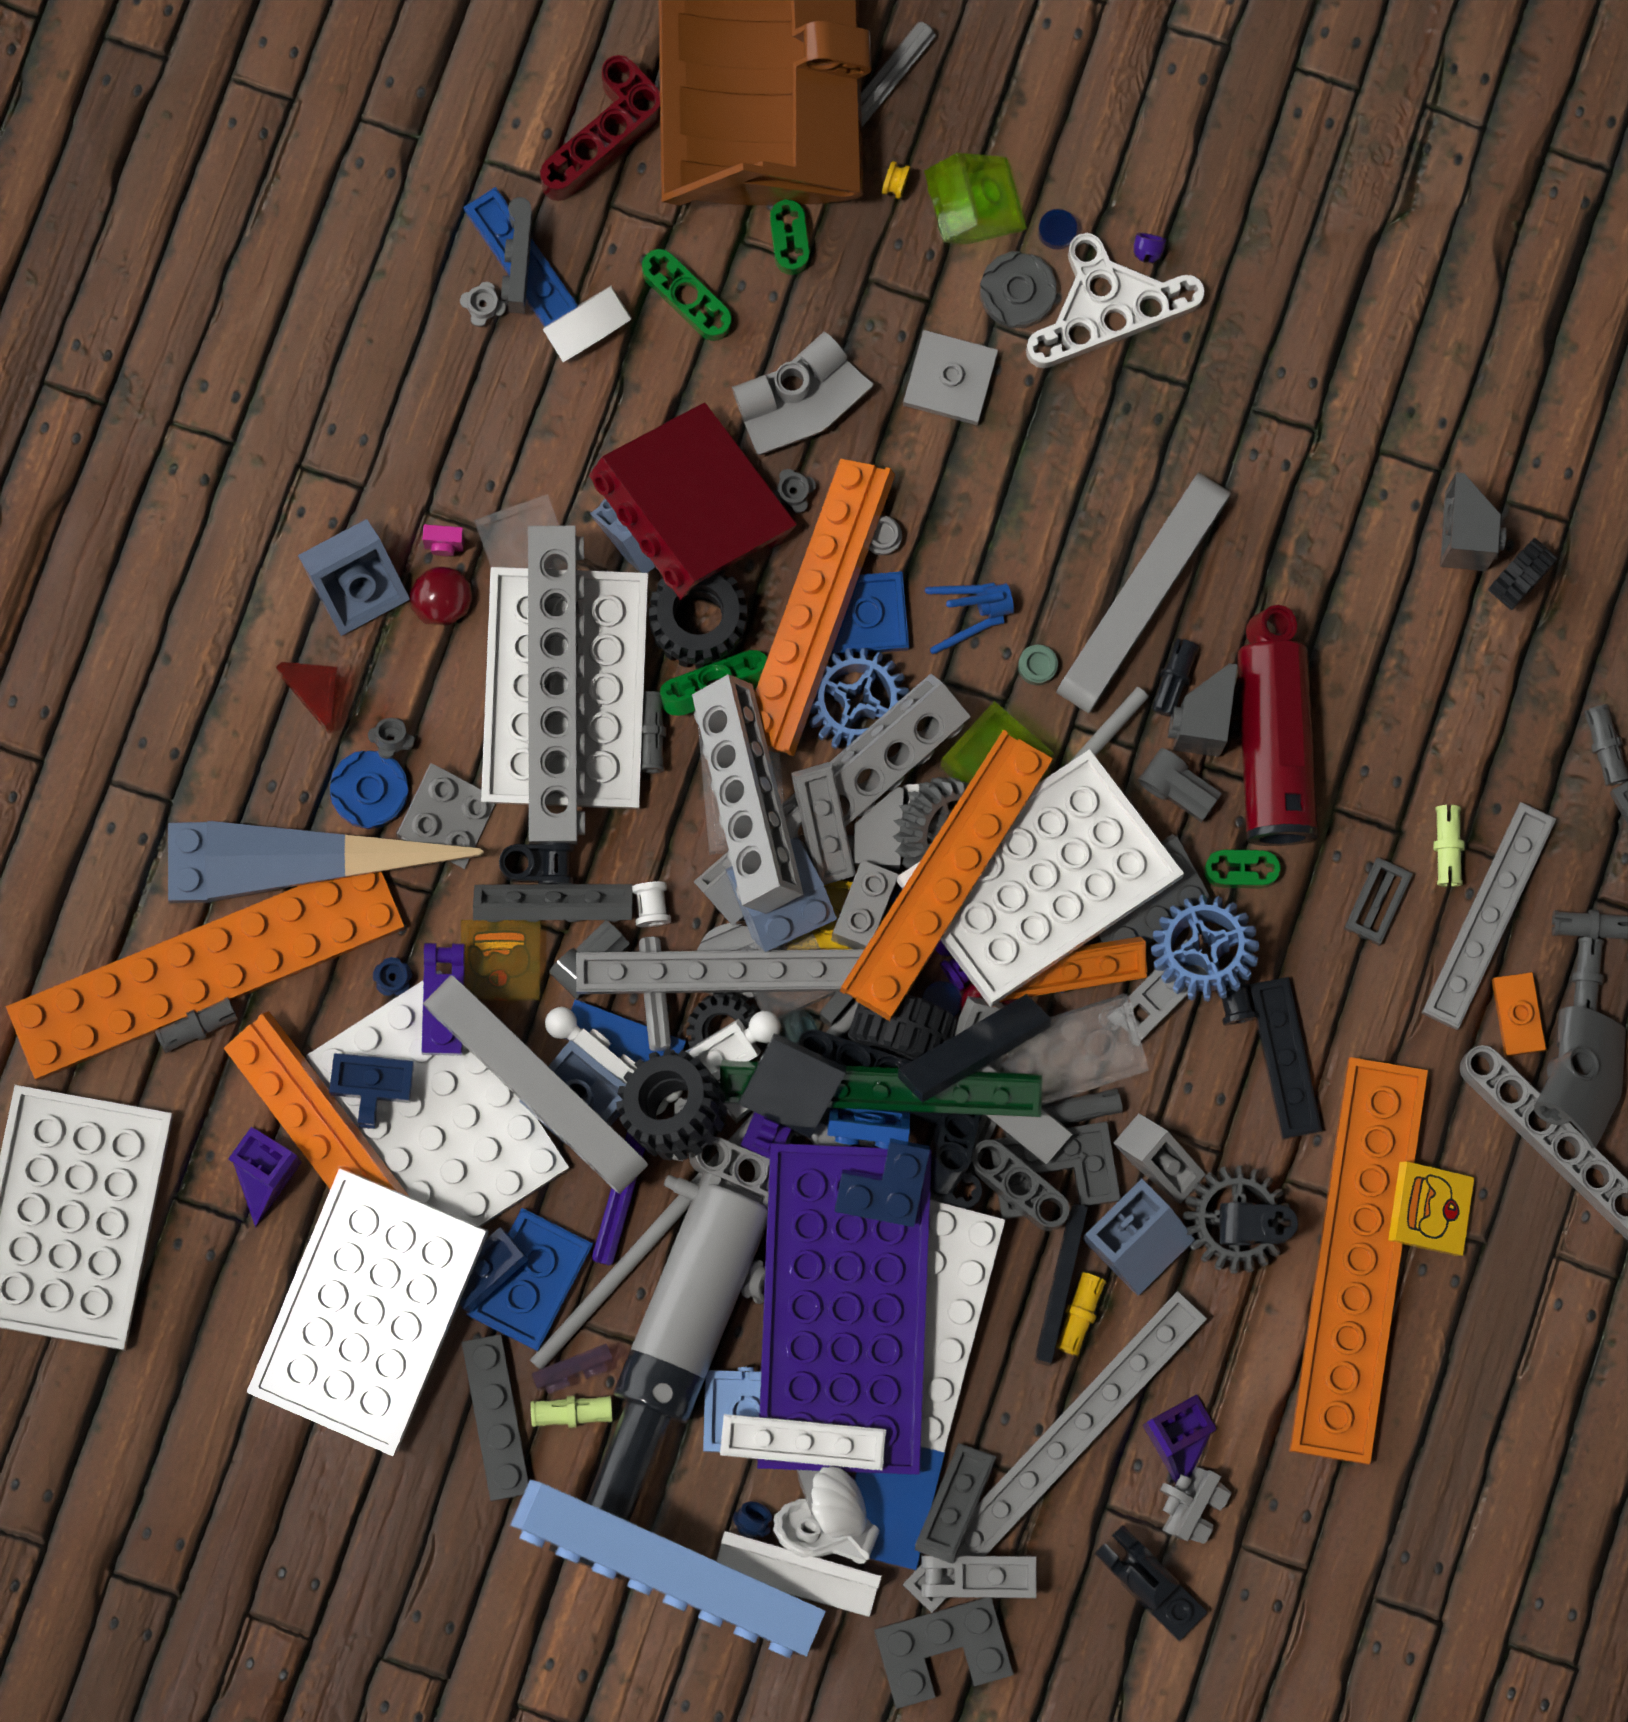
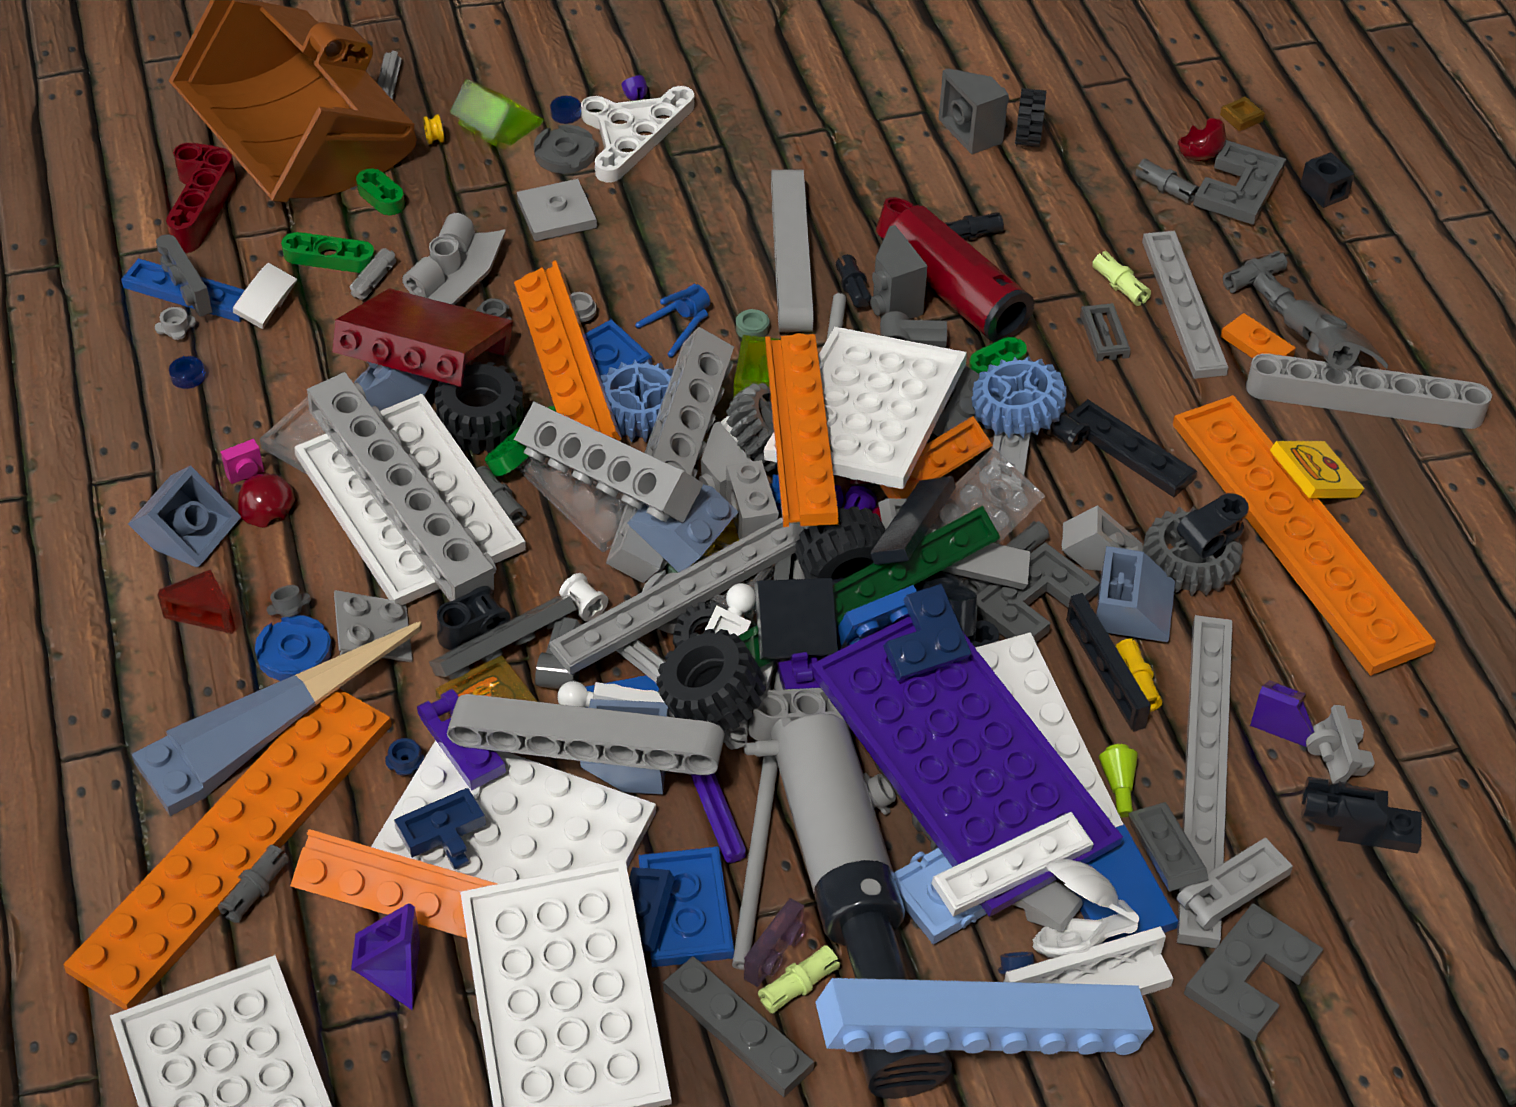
camera: 30 degrees left, 30 degrees down
light grey tile [791,762,855,885] -> none
dark grey beam [970,1139,1069,1231] -> none
none -> clear blue tile [169,356,205,389]
none -> light grey axle [350,248,396,300]
none -> black pin [945,212,1004,241]
none -> lime cone [1099,744,1138,818]

